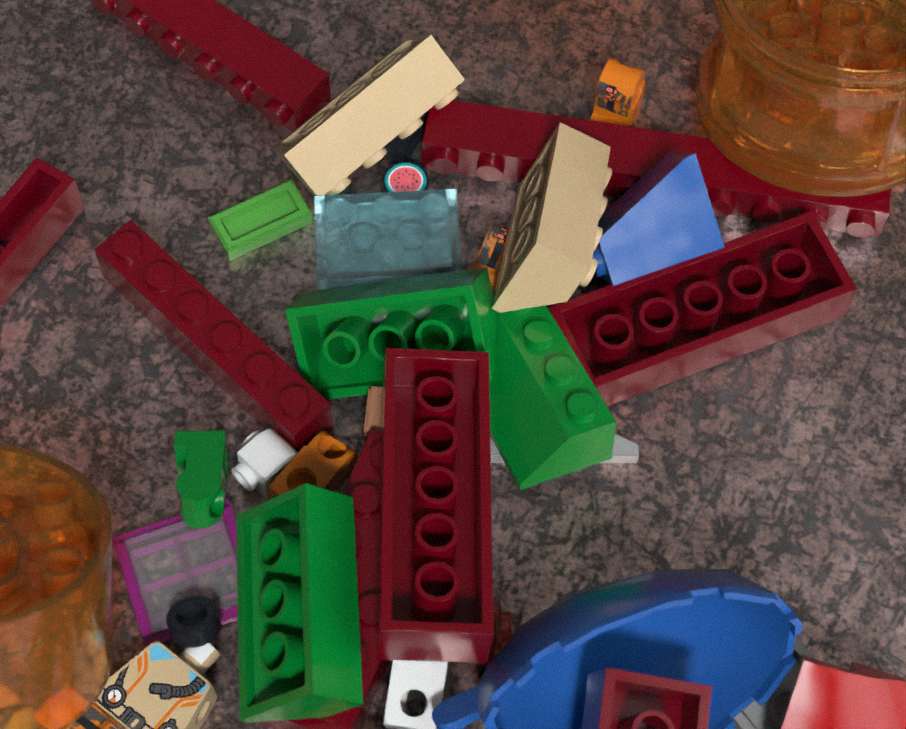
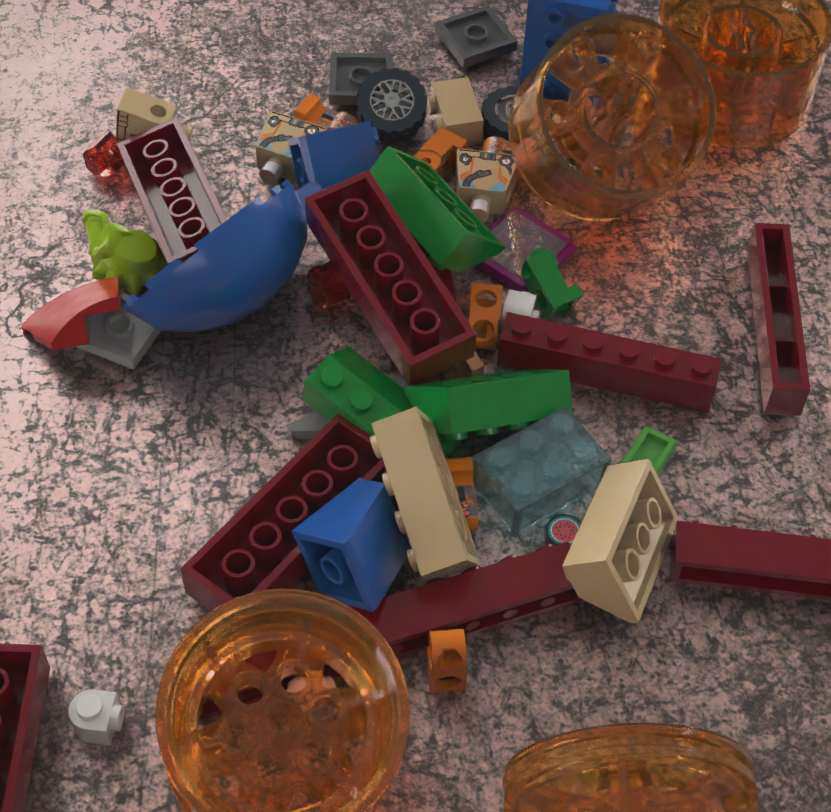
camera: 150 degrees right, 10 degrees down
black tile [166,596,222,648] -> none

